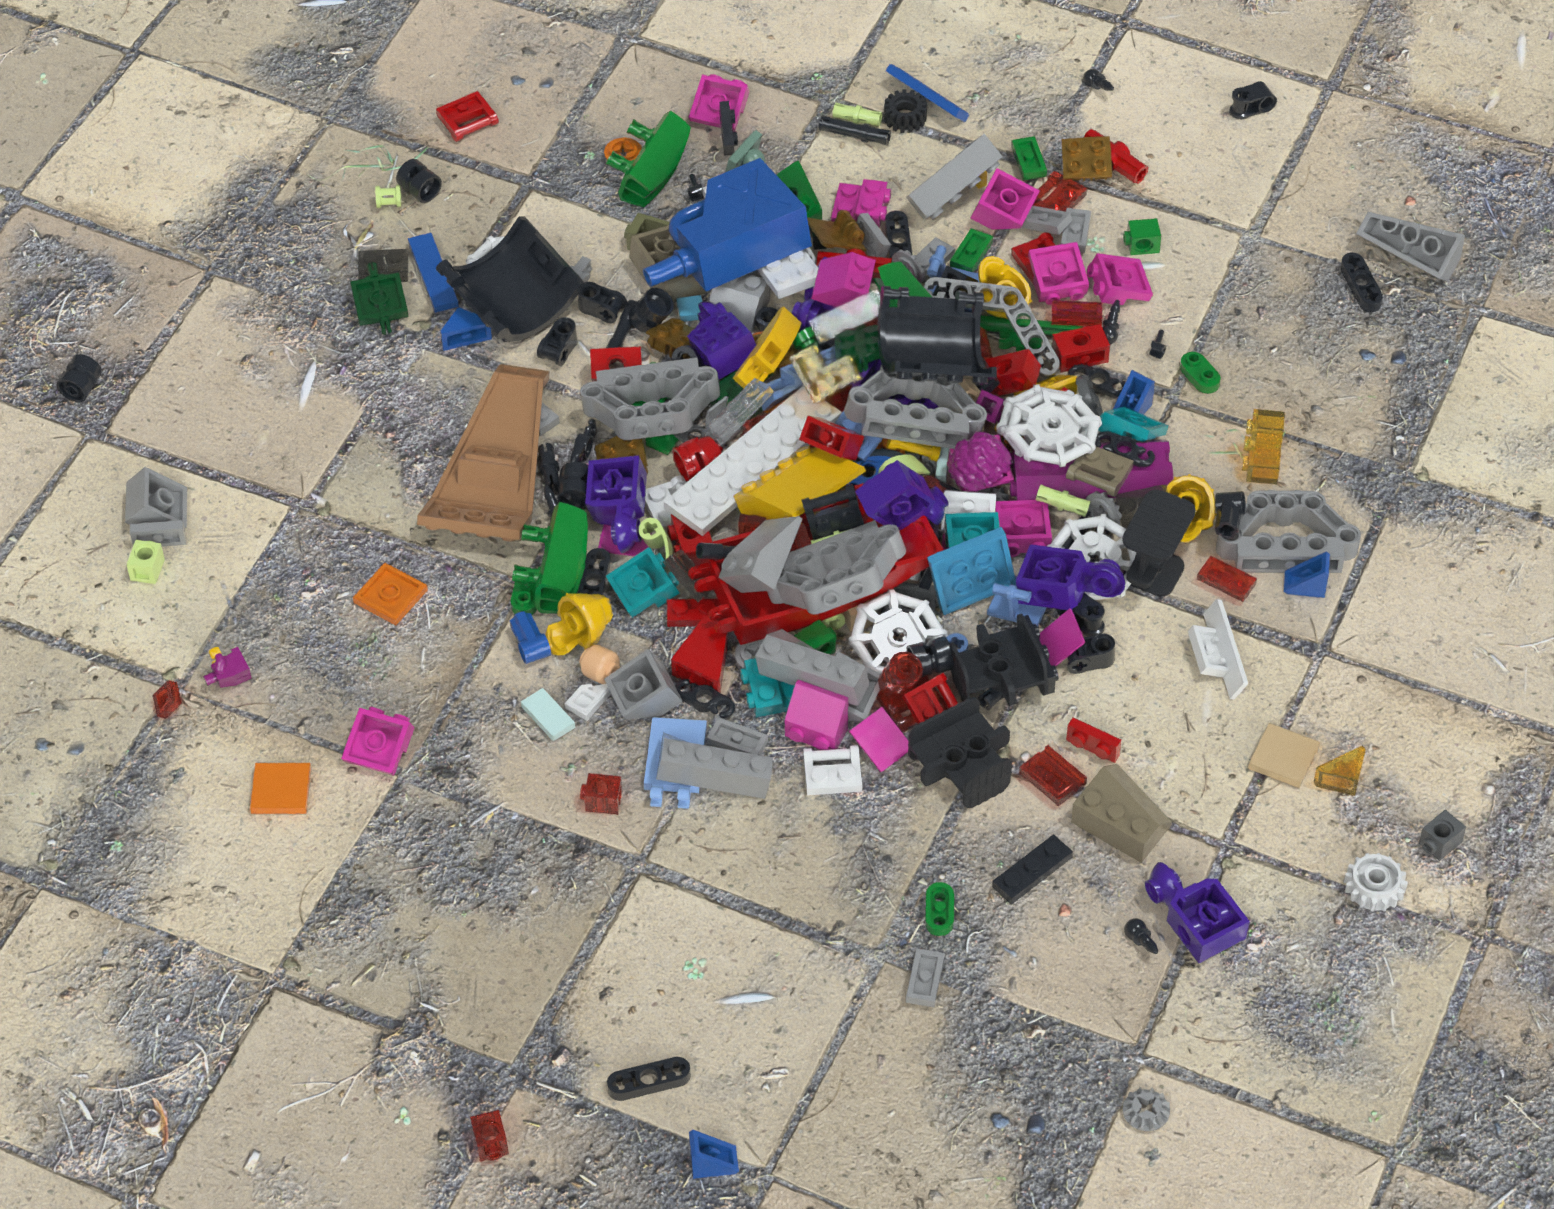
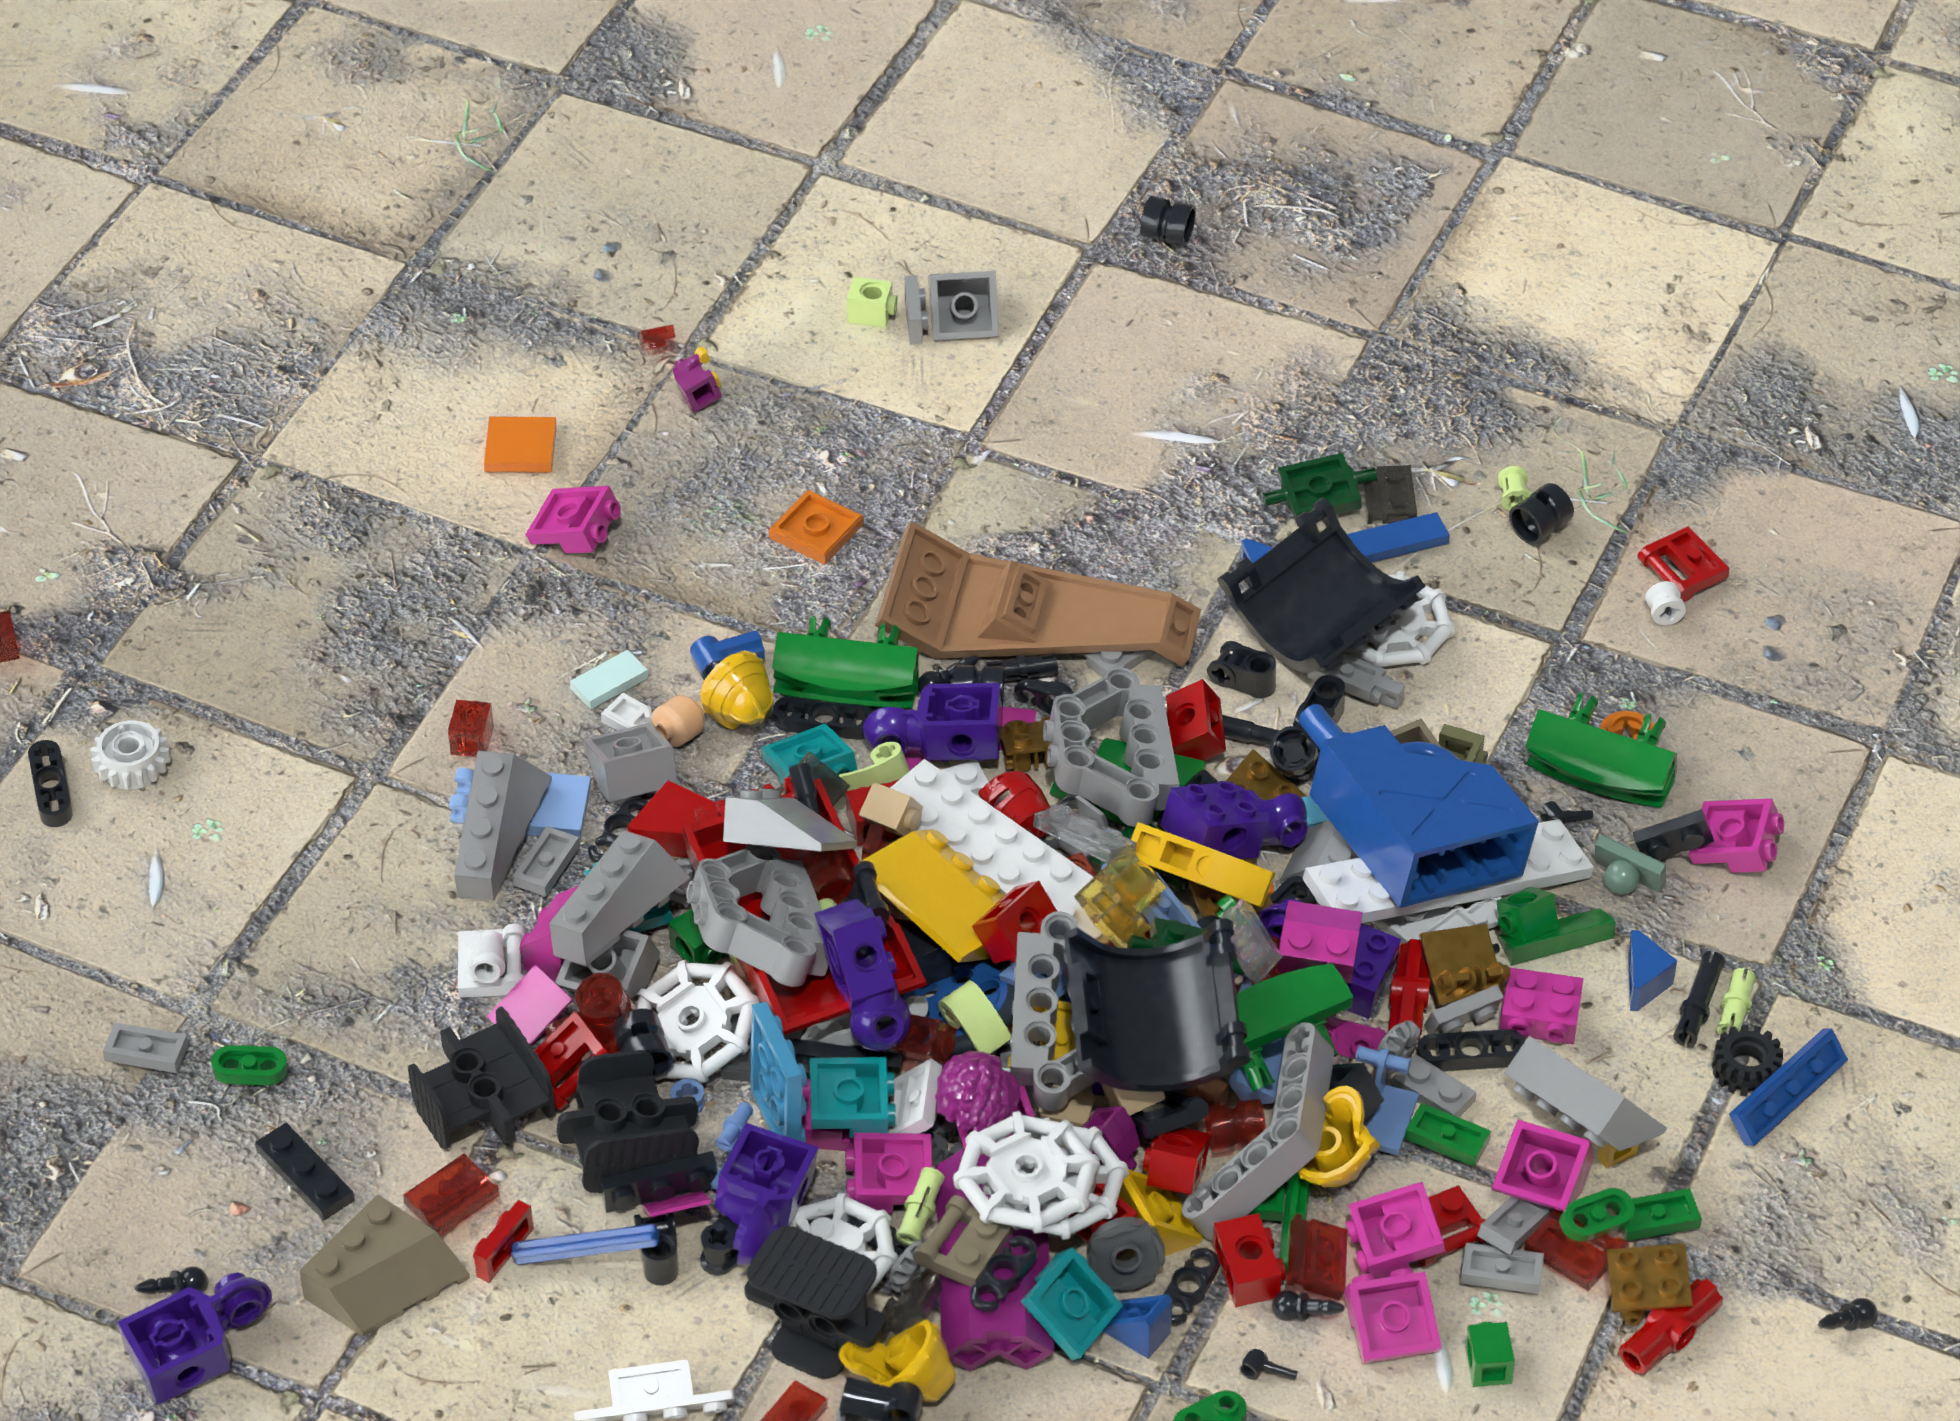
camera: 90 degrees right, 5 degrees down
none -> white gear [90,720,171,790]
none -> white cone [468,930,505,983]
none -> axle [511,1224,660,1265]
none -> tan brick [859,782,923,837]
none -> green plate [1560,1188,1635,1242]
none -> blue slope [1628,930,1677,1011]
none -> white wheel [1645,581,1686,626]

